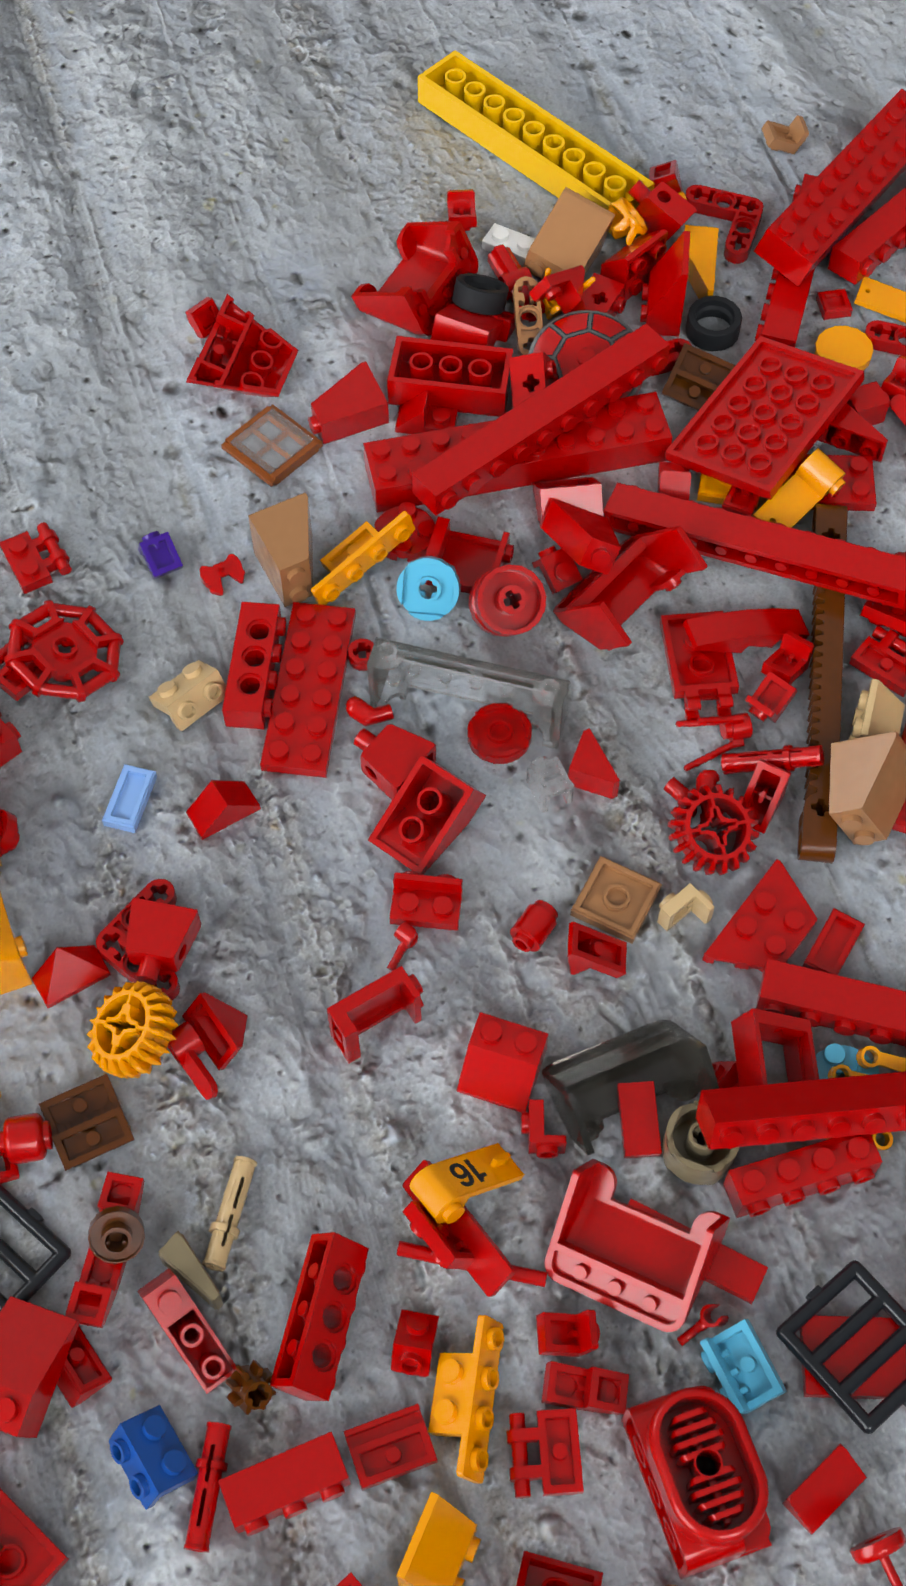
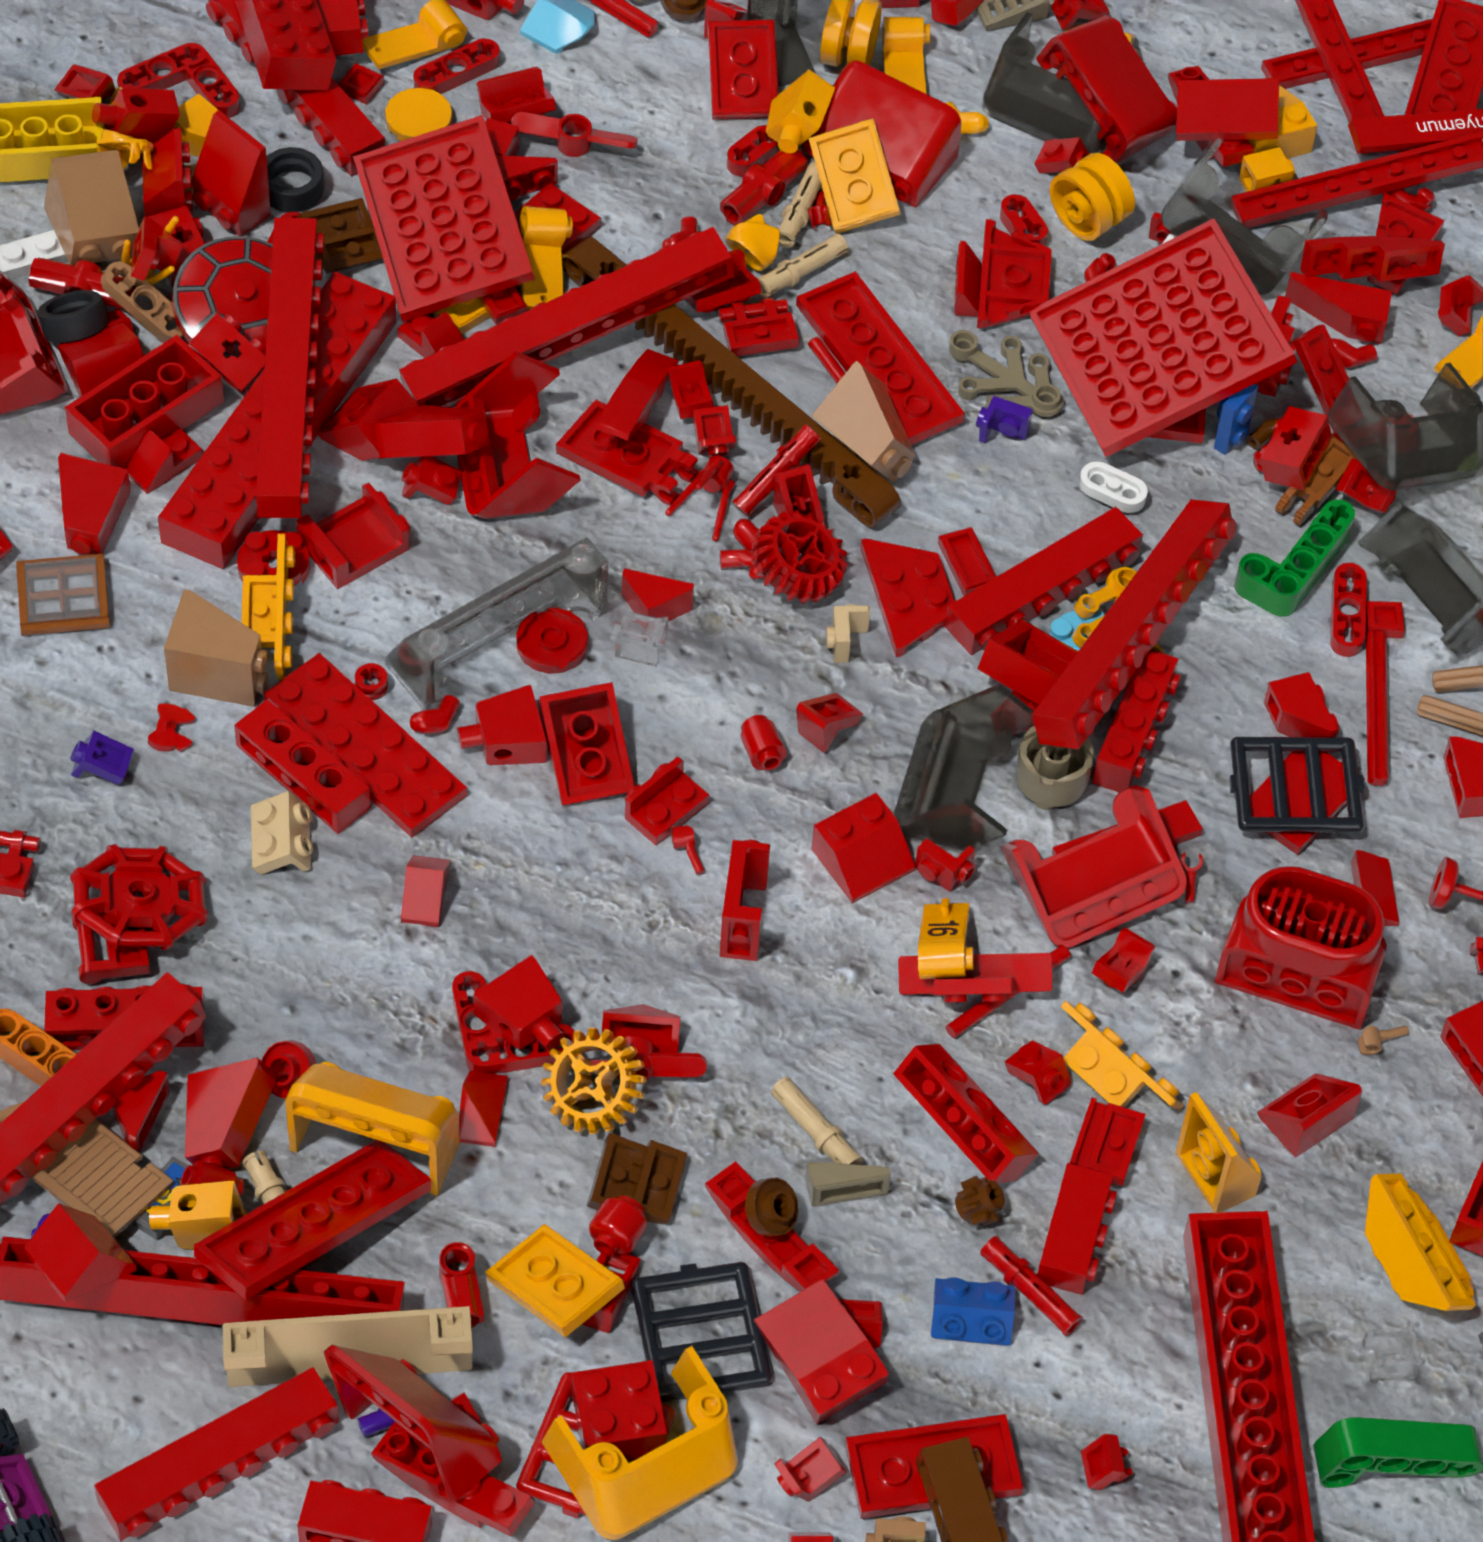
camera: 55 degrees left, 5 degrees down
light blue tile [102,764,157,833] -> none
red slope [137,1268,236,1394] -> none
medium azure plate [396,556,461,621] -> none
red wheel [469,564,546,637] -> none
red plate [506,1408,584,1499] -> none
red slope [541,1361,629,1415] -> none
medium nougat tile [570,856,662,944] -> none
red tile [617,1081,662,1158] -> none
medium azure bracket [700,1319,787,1414] -> none
tan slope [848,678,905,740] -> none

